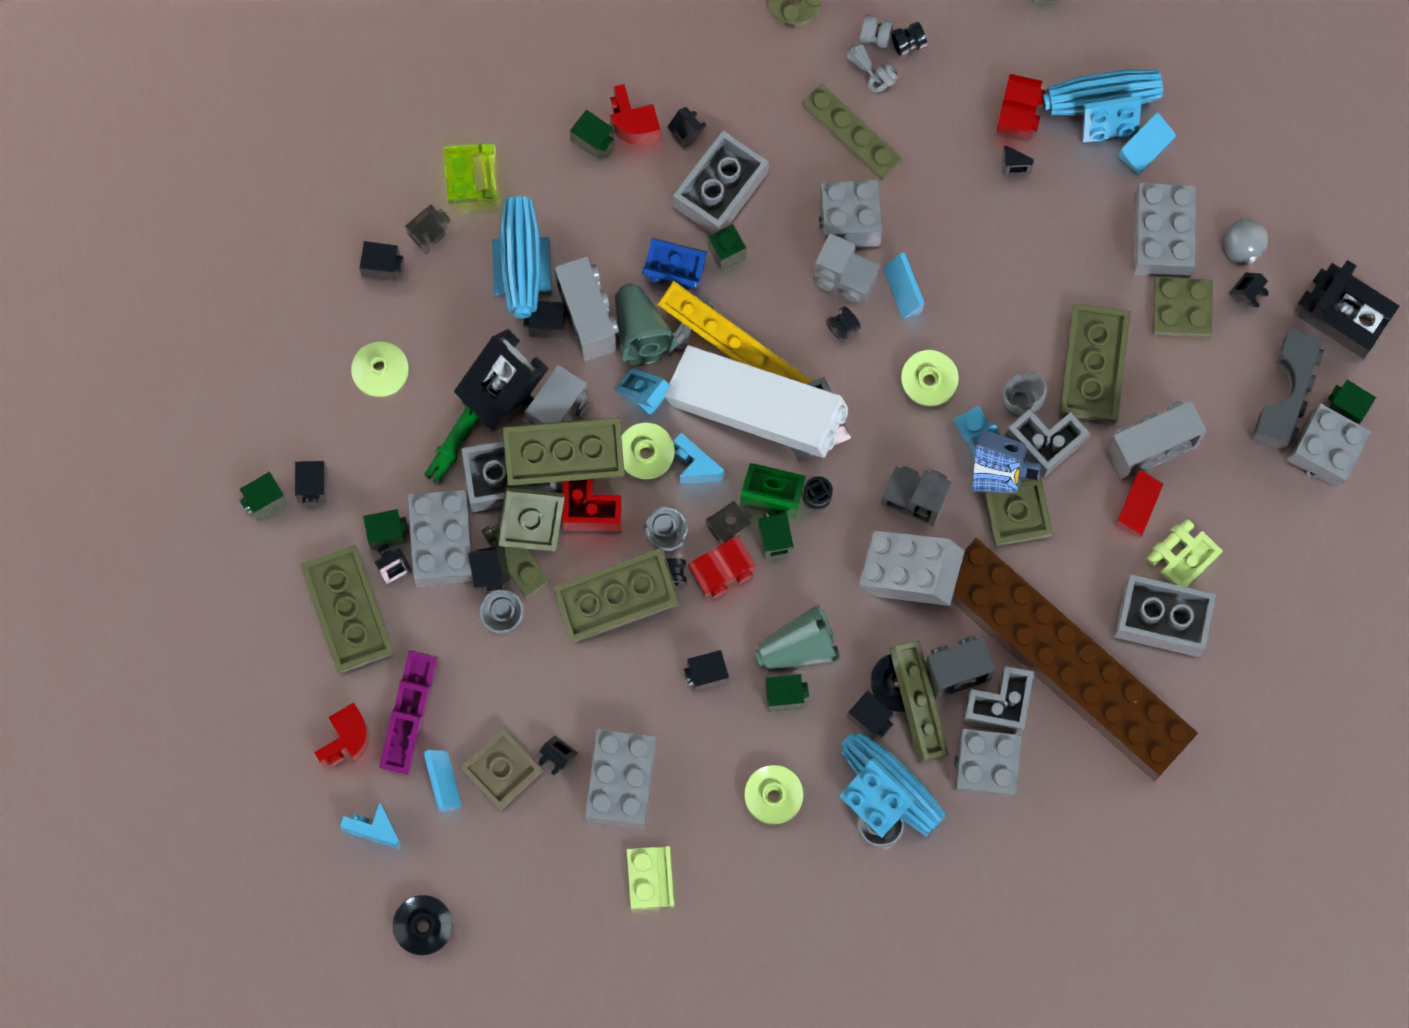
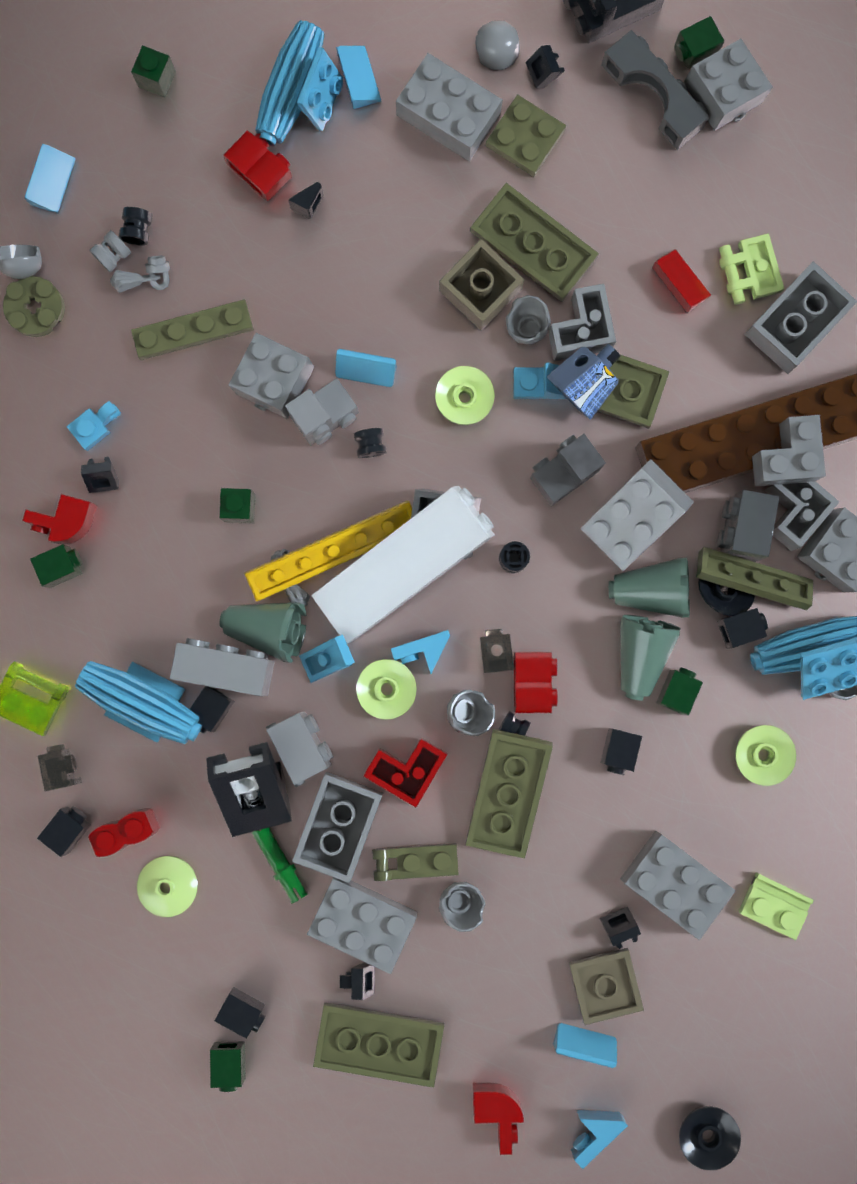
camera: 60 degrees left, 10 degrees up
dark green brick [363,509,409,550] -> none
magenta slope [379,650,439,775] -> none
black brick [469,546,510,591] -> none
olive plate [497,487,565,552] -> none
olive plate [503,417,625,486] -> none
blue bracket [642,238,708,290] -> none
light grey brick [673,131,769,234] -> none
green slope [740,463,806,519] -> none
dark green brick [758,511,794,559] -> none
light grey brick [1106,400,1207,481] -> none
none -> medium azure plate [66,401,121,451]
none -> red brick [88,808,160,857]
none -> dark tan brick [439,239,524,331]
none -> sand green cone [608,557,690,618]
none -> light grey brick [752,415,826,486]

